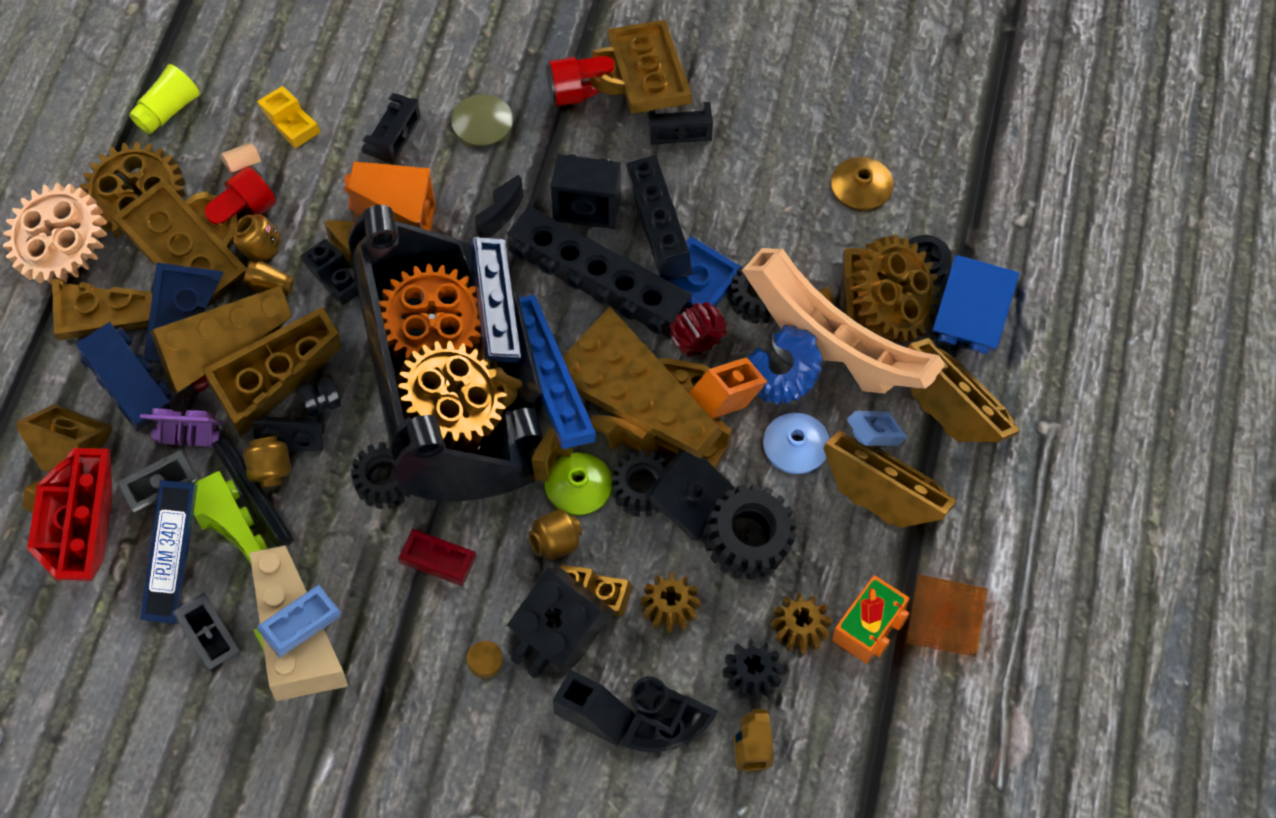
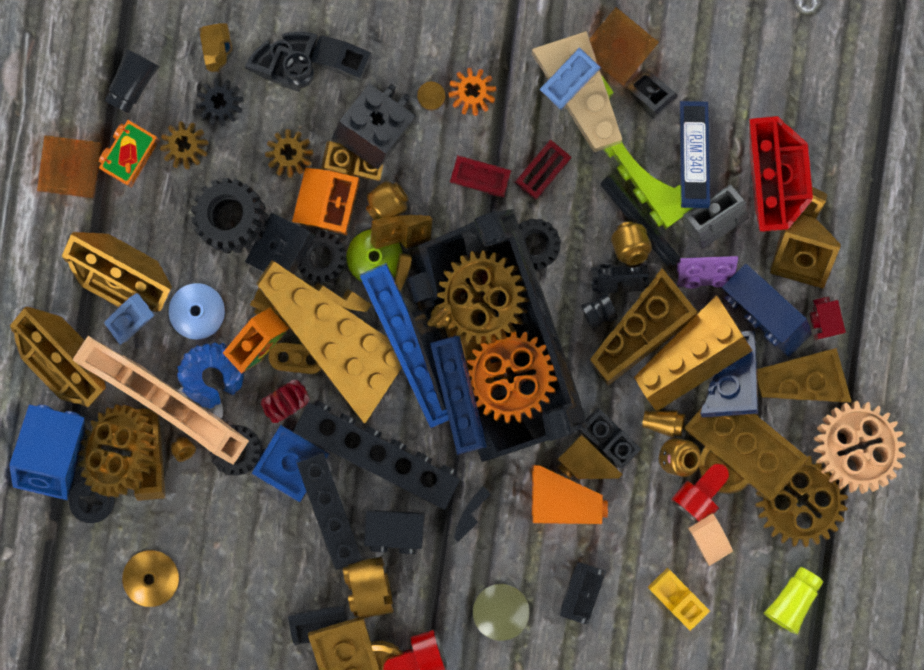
camera: 175 degrees right, 25 degrees up
none -> black plant [105,48,160,113]
none -> orange slope [292,167,360,235]
none -> pearl gold brick [343,556,394,618]
none -> pearl gold slope [370,215,432,249]
none -> orange gear [449,68,496,116]
none -> dark red tile [514,139,572,201]
none -> clear orange plate [589,7,659,87]
none -> dark red brick [810,296,846,340]

